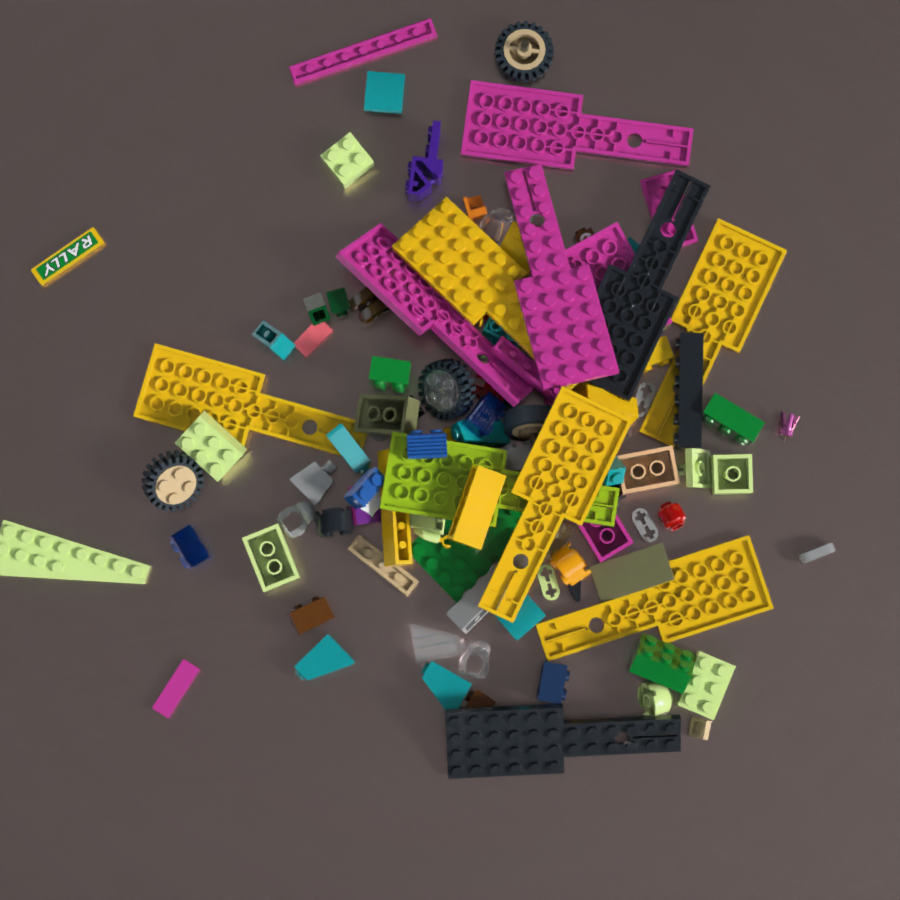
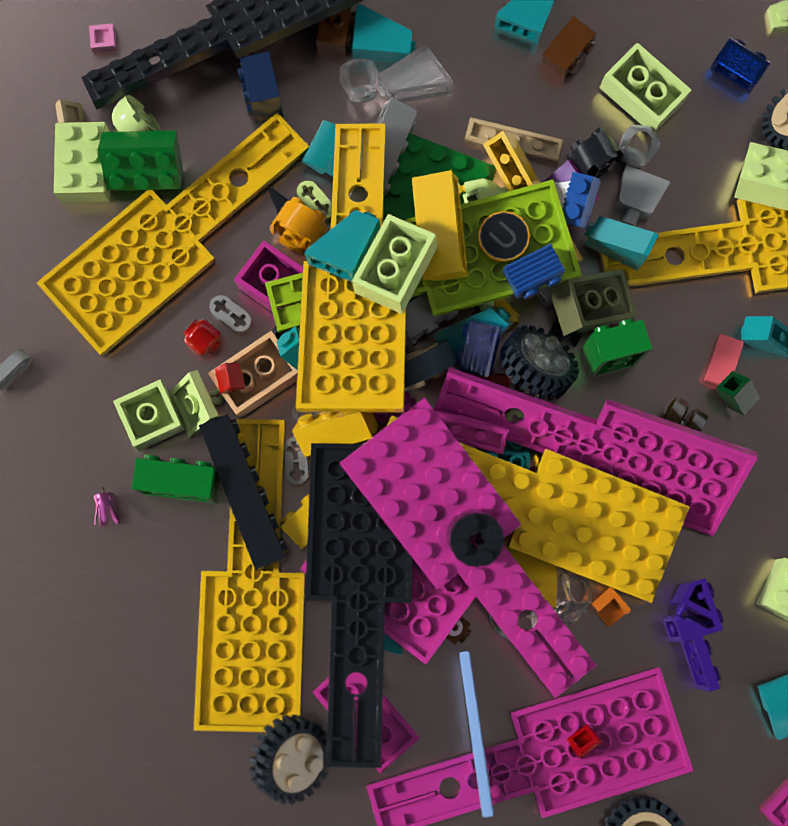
camera: 155 degrees right, 5 degrees down
dark green brick [326,287,351,318] -> none
olive tile [589,543,675,603] -> none
none -> bright pink tile [89,24,117,52]
none -> red slope [215,363,245,394]
none -> wheel [249,714,330,805]
none -> teal slope [305,210,380,282]
none -> yellowish green brick [352,214,437,314]
none -> black brick [446,509,504,567]
none -> light blue tile [459,651,494,818]
none -> black tile [478,211,530,263]
none -> red slope [566,724,602,759]

